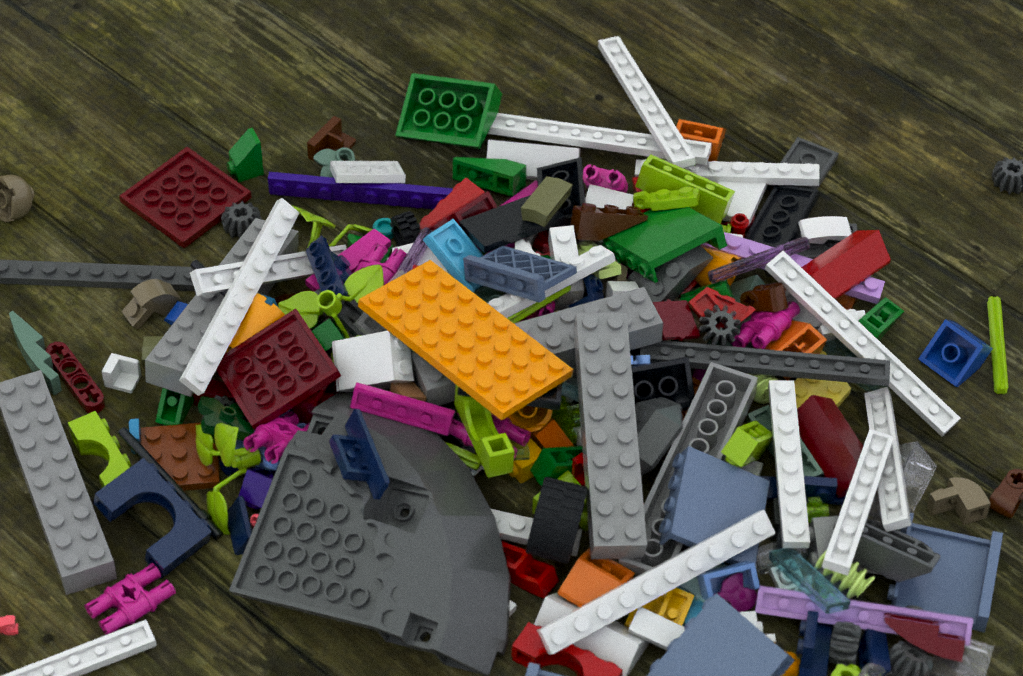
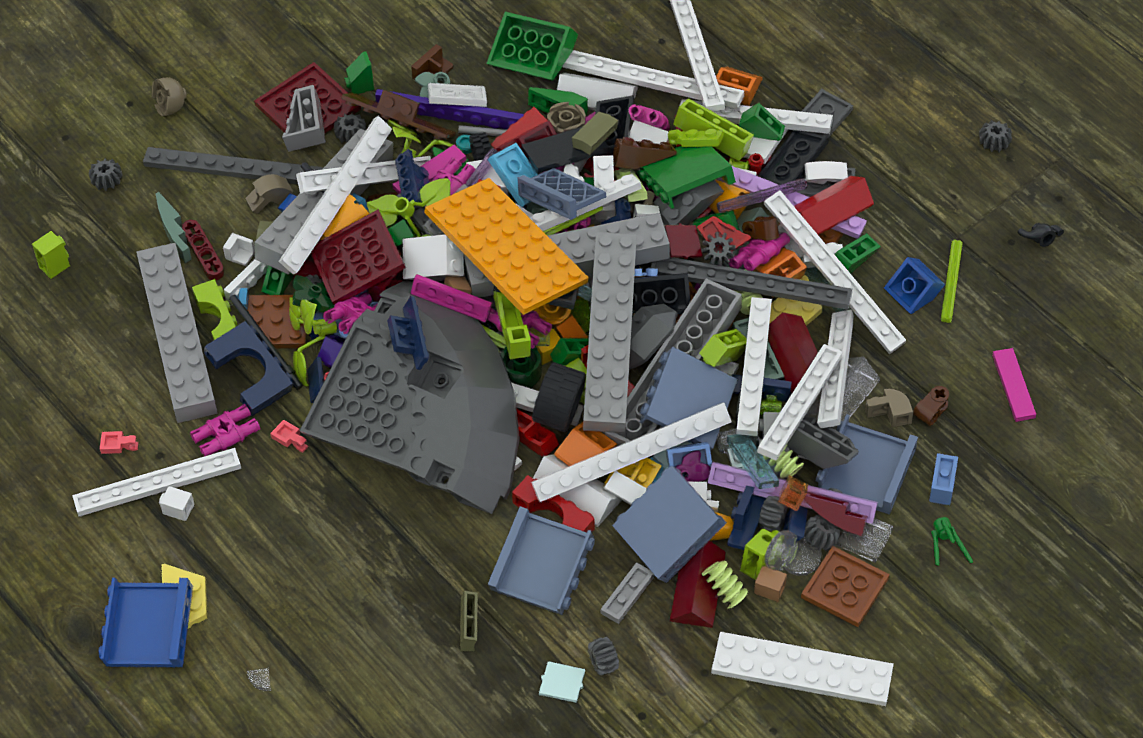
camera: 10 degrees right, 5 degrees up
none -> white plate [224,259,268,305]
none -> coral plate [270,420,308,453]
none -> light grey wedge [282,85,326,152]
none -> reddish brown bracket [341,90,456,141]
none -> light grey bar [459,125,506,137]
none -> dark green brick [501,346,542,389]
none -> dark tan cylinder [547,102,586,134]
none -> green slope [739,103,785,141]
none -> clear orange brick [778,475,808,511]

